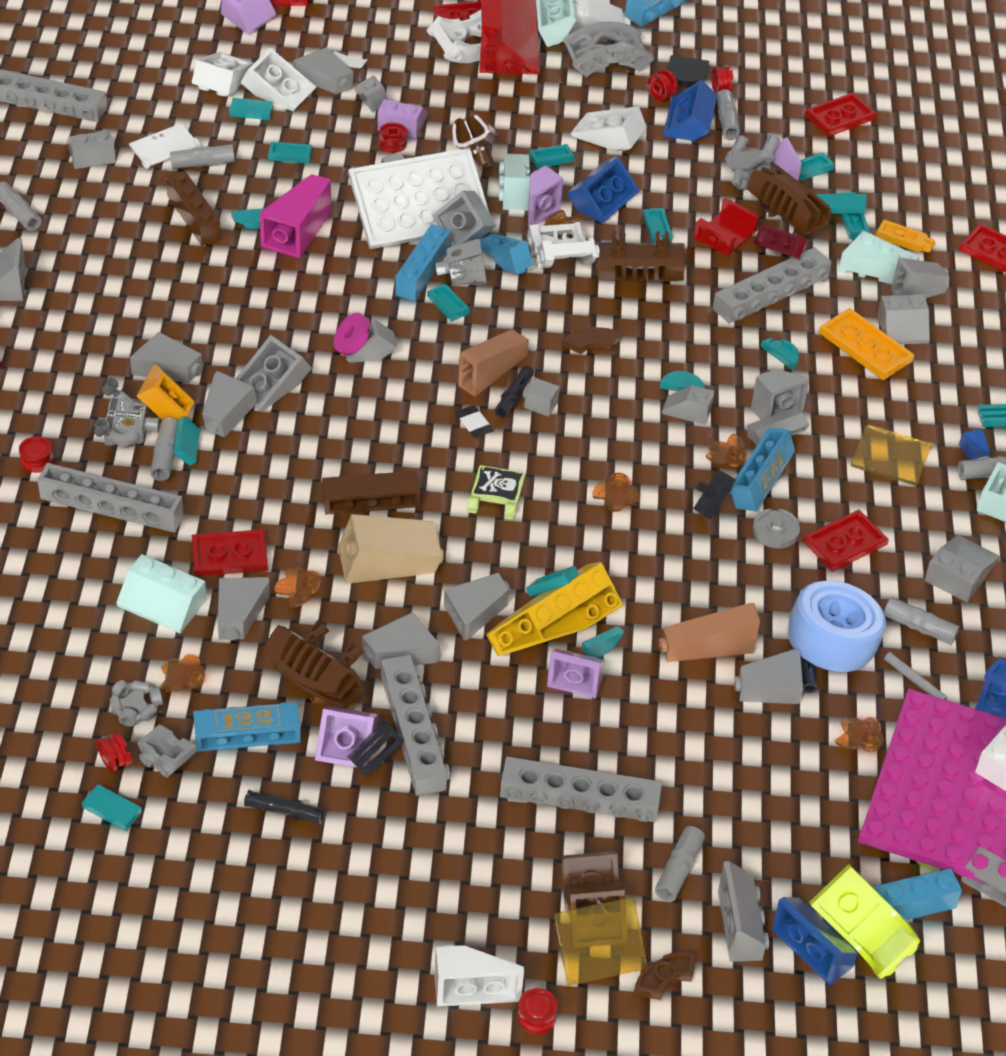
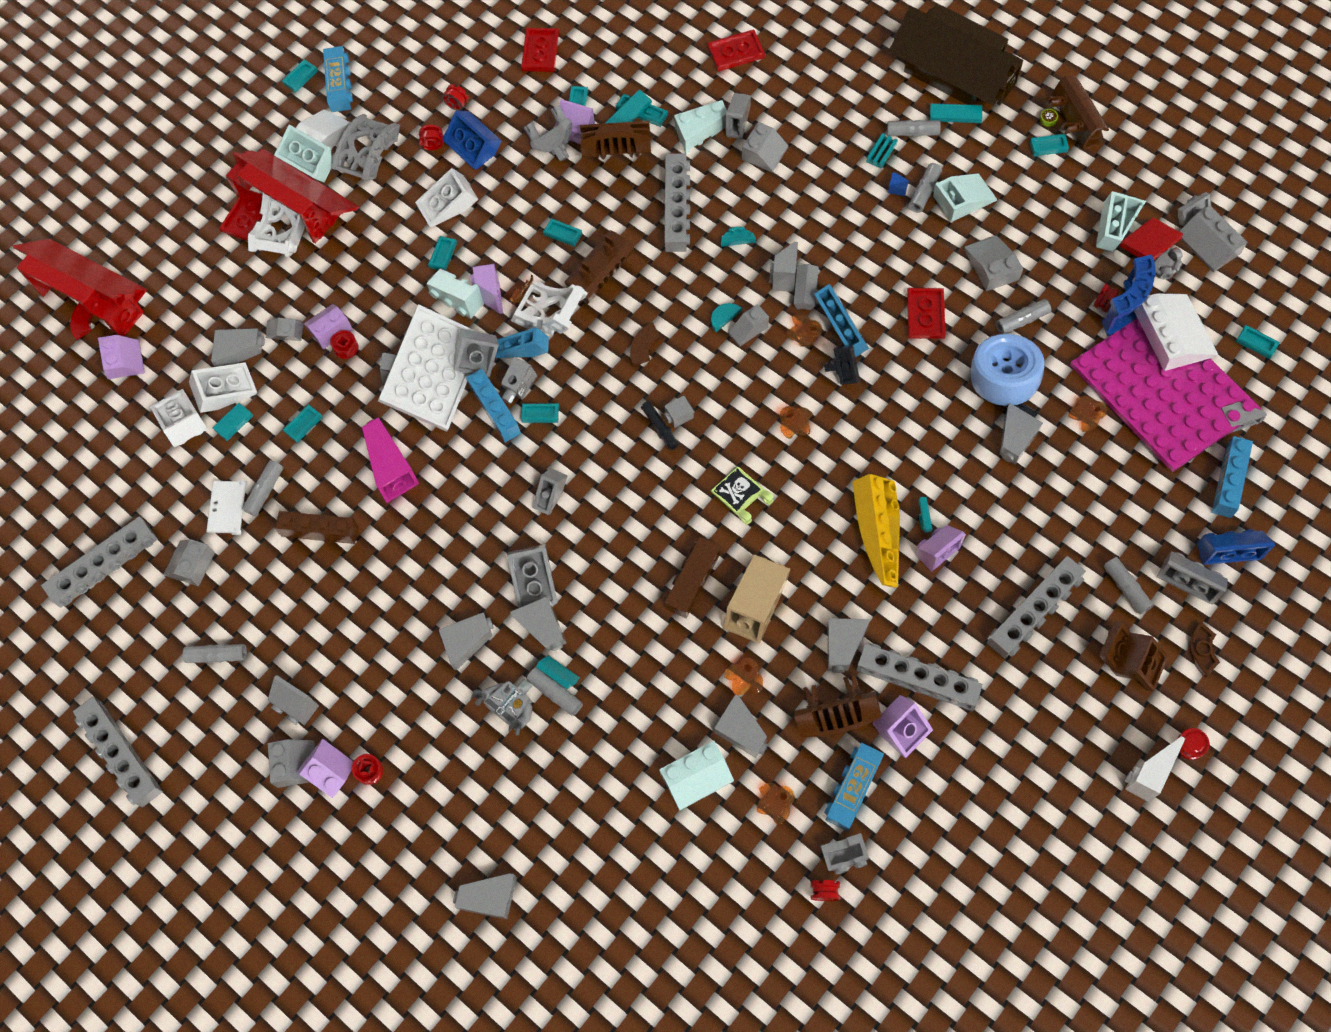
camera: 45 degrees left, 20 degrees up
red wheel [19,436,53,473] -> none
light grey brick [38,463,184,533] -> none
teal tile [82,784,142,831] -> none
light grey piece [110,680,162,727] -> none
light orange slope [137,364,195,420] -> none
red tile [192,529,268,576] -> none
teal tile [231,208,265,229] -> none
black pin [244,790,325,825] -> none
dark pink tile [333,313,371,356] -> none
white sticker [334,51,367,68] -> none
black tile [347,720,404,777] -> none
light grey slope [444,573,510,641] -> none
reddish brown piece [452,113,499,168] -> none
sticker [455,405,494,438] -> none
nougat slope [458,329,529,397] -> none
teal tile [526,565,579,597] -> none
clear yellow piece [554,897,648,986] -> none
blue slope [567,156,640,223] -> none
nougat slope [659,603,760,662] -> none
black tile [668,55,709,87] -> none
red panel [694,198,759,256] -> none
light grey axle [716,89,740,140] -> none
light grey tile [752,508,800,549] -> none
dark red hinge [754,224,807,259] -> none
neon yellow bracket [809,864,920,979] -> none
light orange plate [819,308,914,380] -> none
clear yellow piece [851,425,932,486] -> none
light orange hinge [876,220,935,252] -> none
light grey bar [884,652,948,700] -> none

